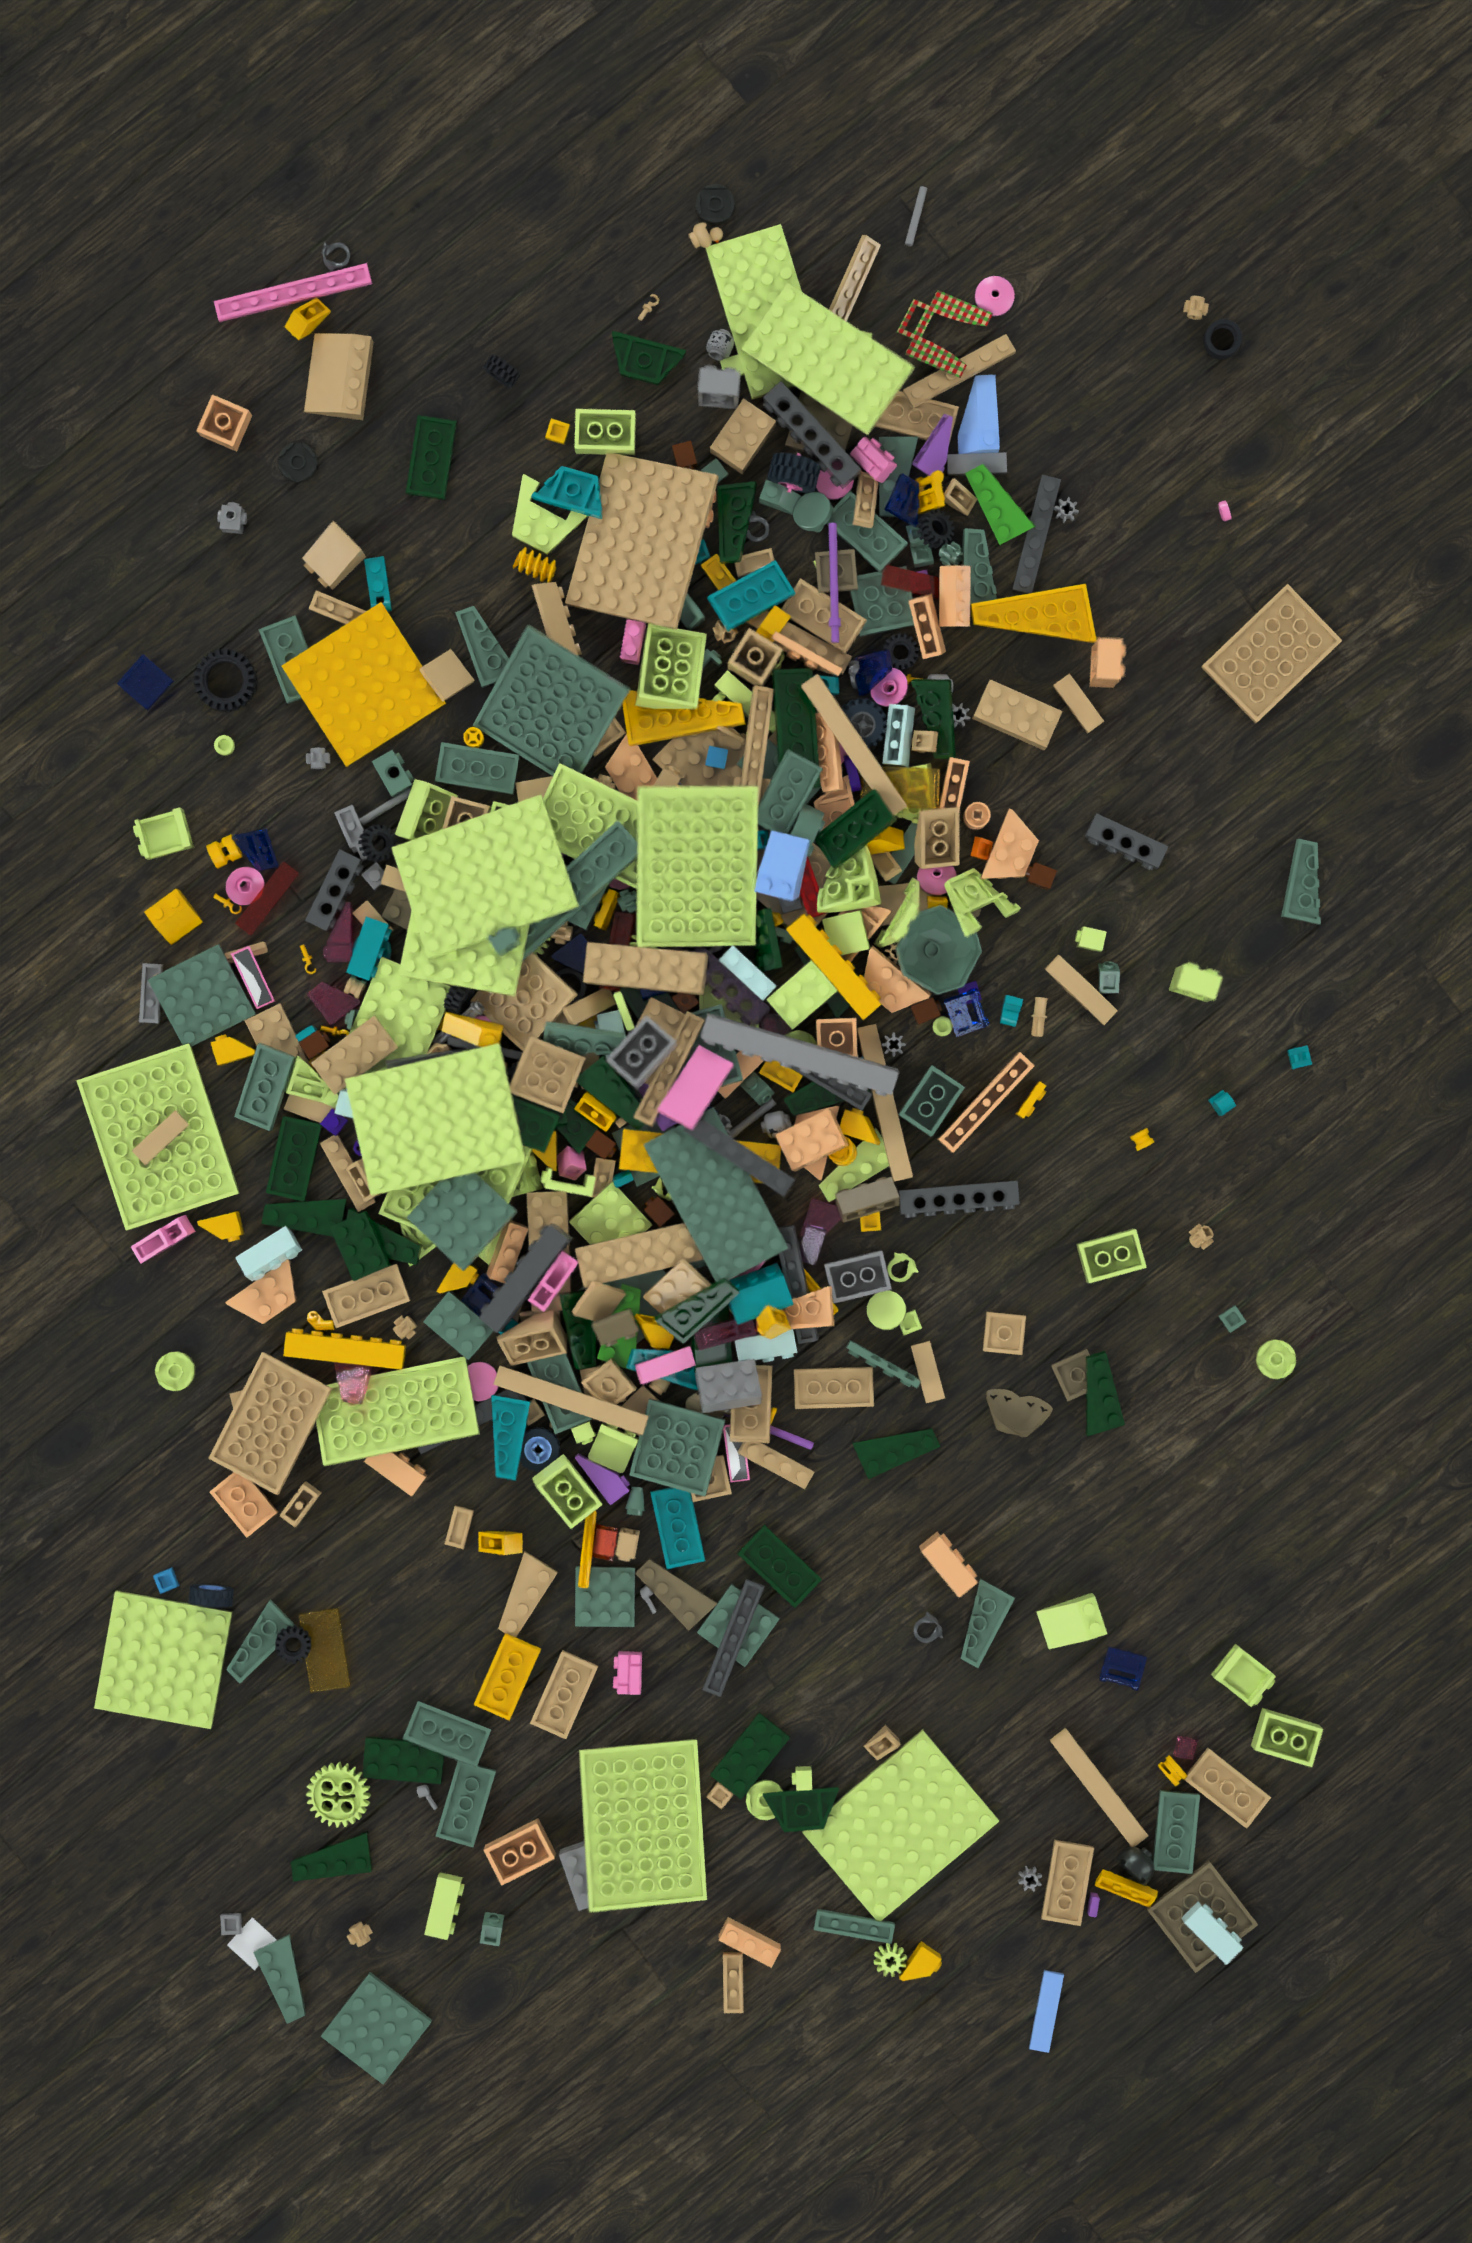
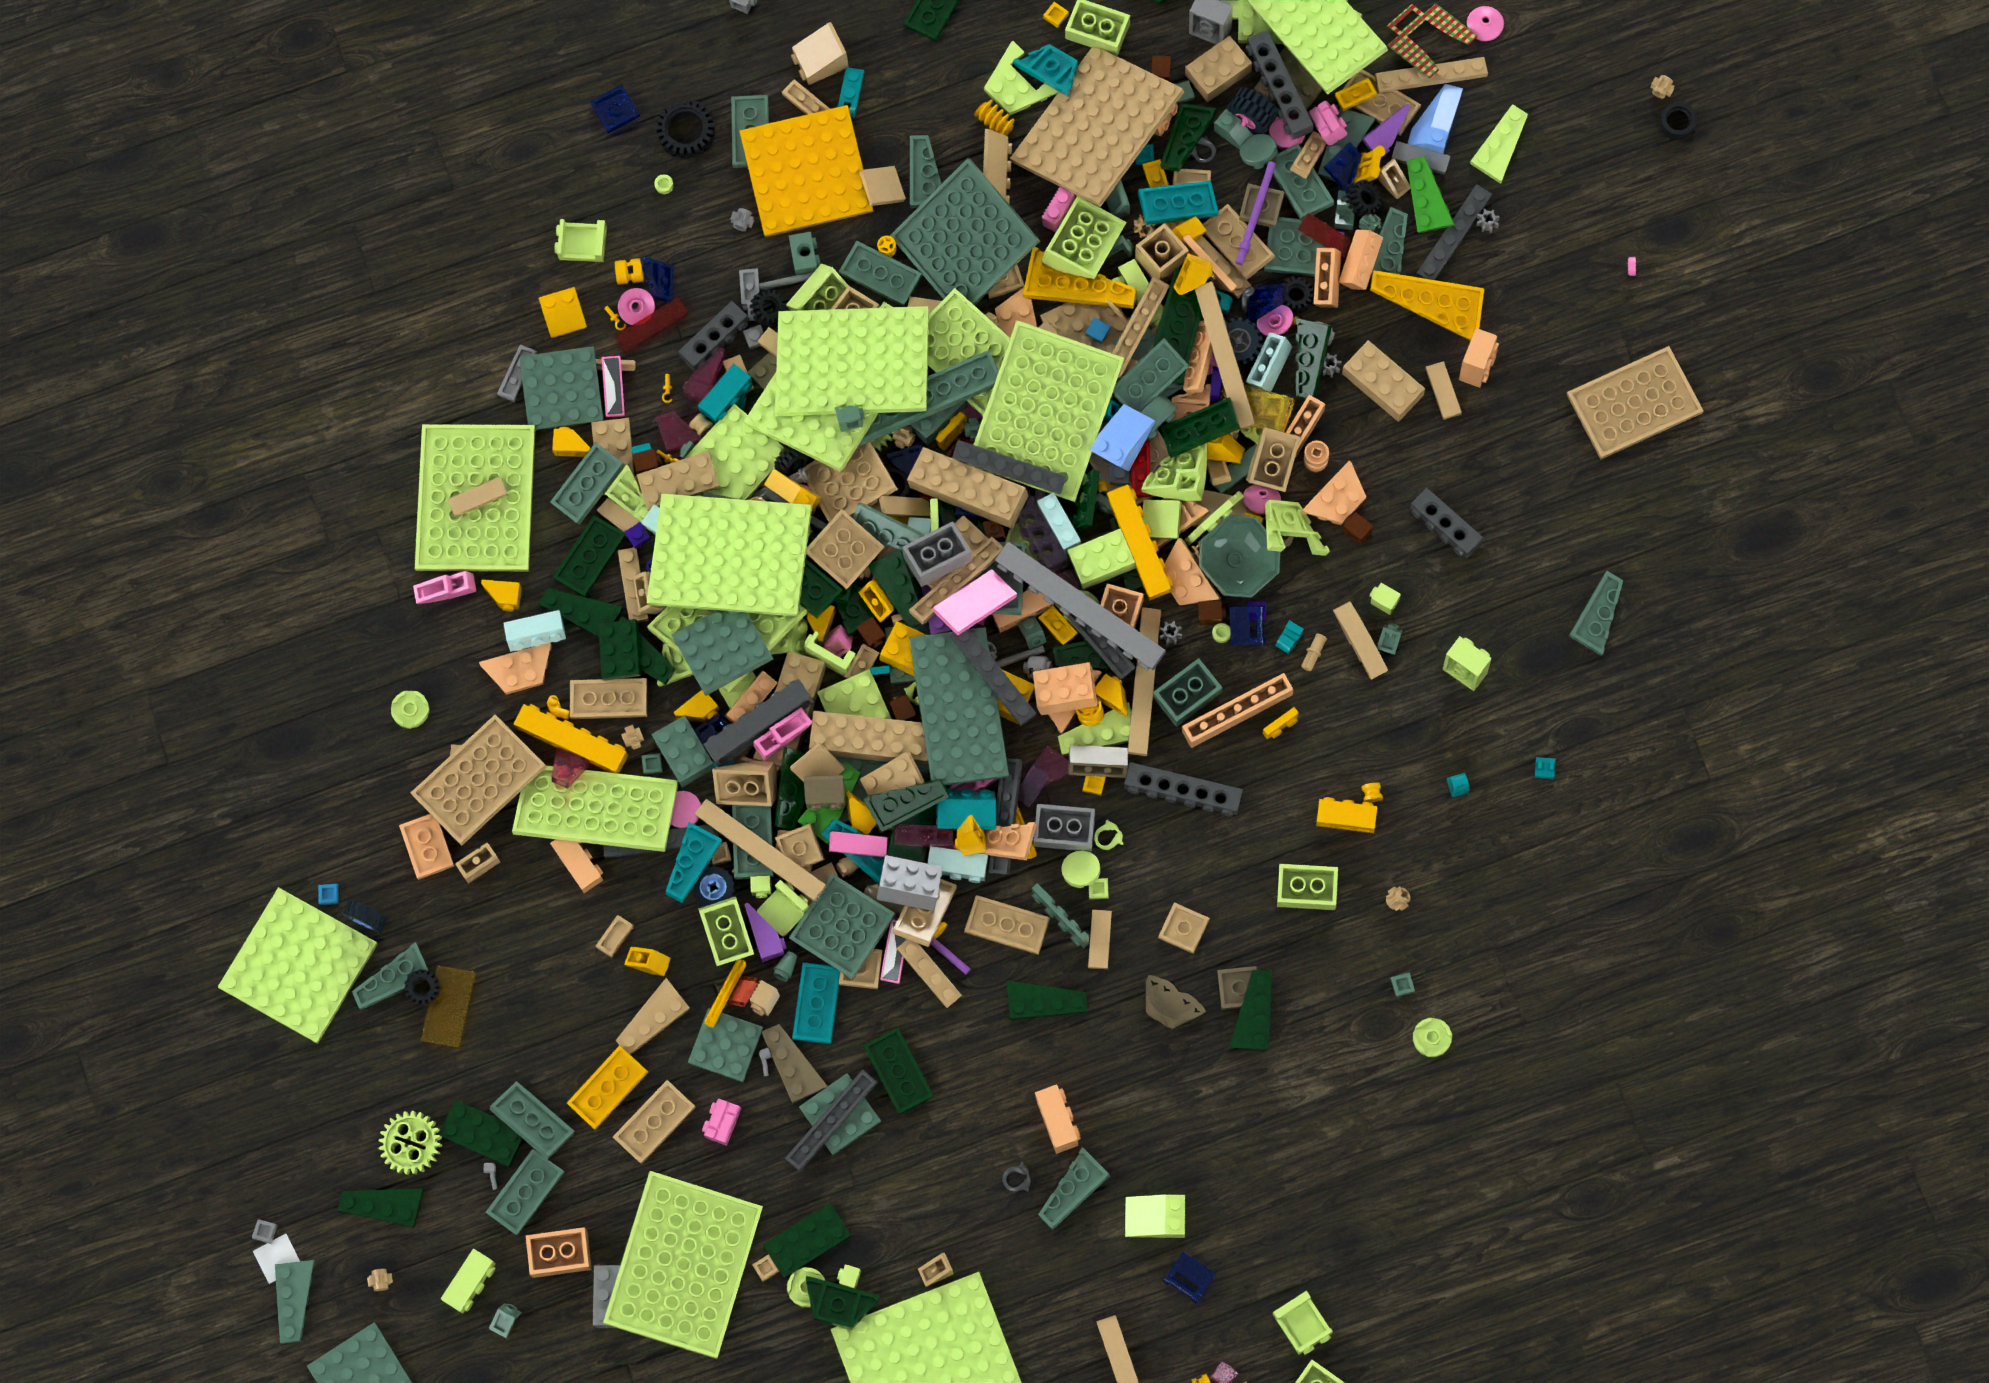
camera: 25 degrees right, 15 degrees down
tan bracket [911,730,938,753] -> none
orange plate [971,837,993,861] -> none
none -> sand green tile [642,753,663,776]
none -> dark grey plate [952,440,1066,495]
none -> yellow slope [1174,254,1213,295]
none -> yellow brick [1316,797,1377,833]
none -> yellow plate [1335,78,1377,111]
none -> yellowish green wing [1470,104,1528,184]

